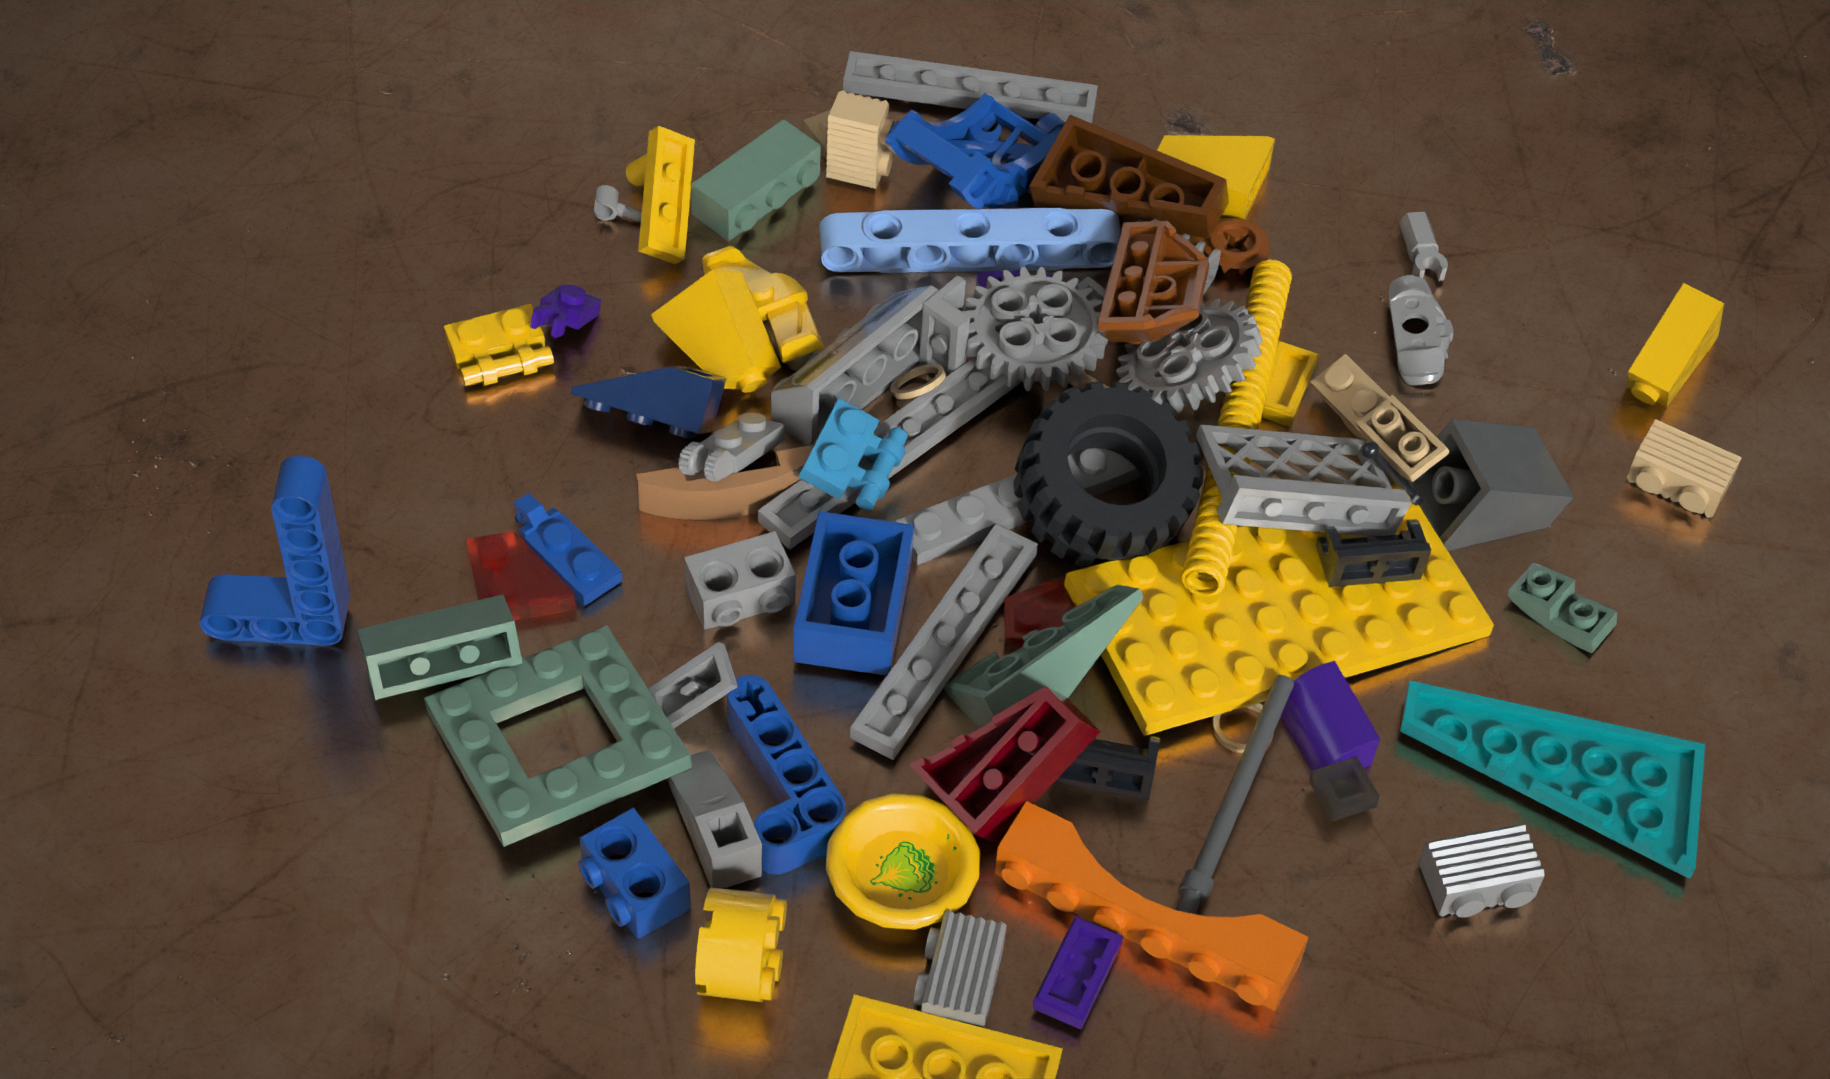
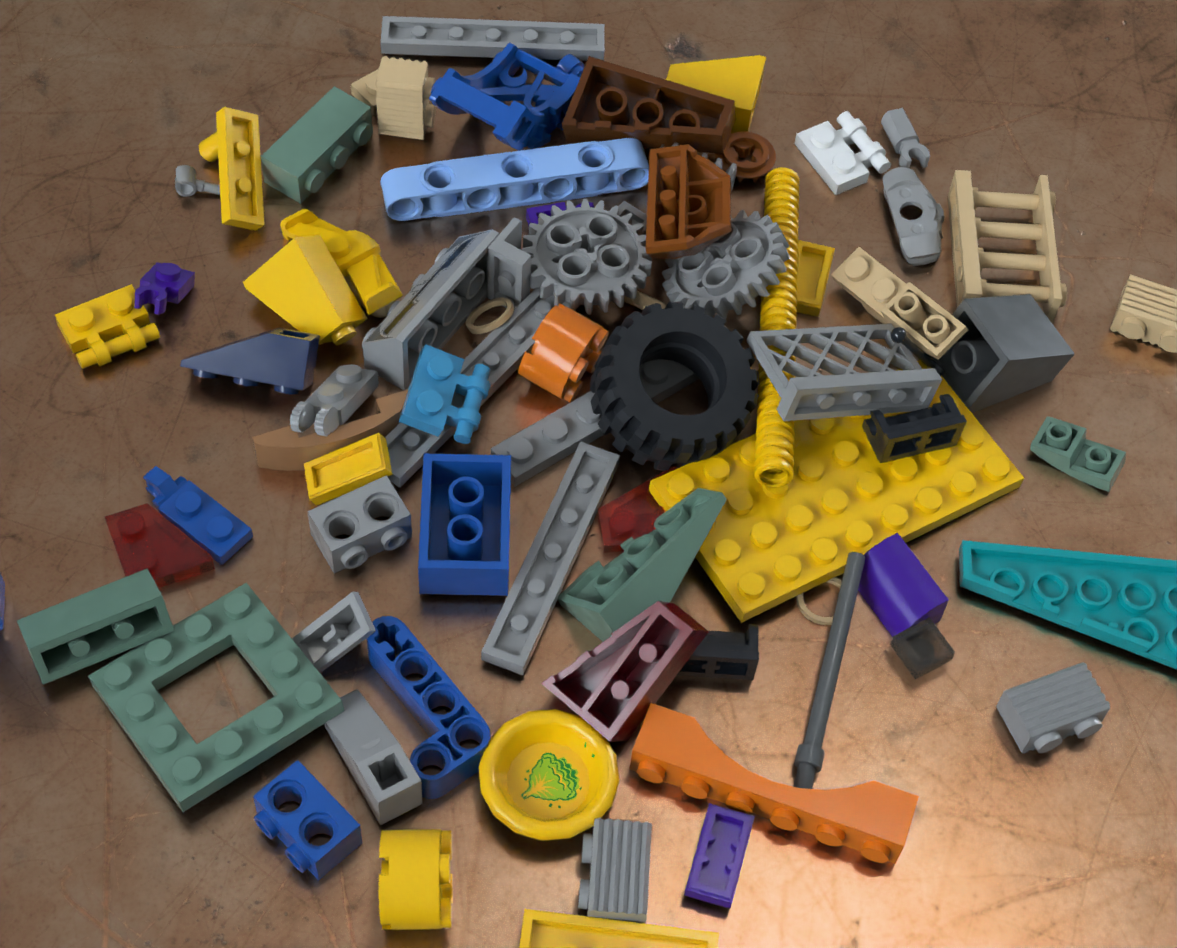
camera: 10 degrees left, 5 degrees up
yellow slope [1627,283,1724,408] -> none
none -> yellow tile [304,432,393,506]
none -> orange brick [518,303,609,402]
none -> white plate [794,111,891,196]
none -> tan fence [948,170,1067,323]

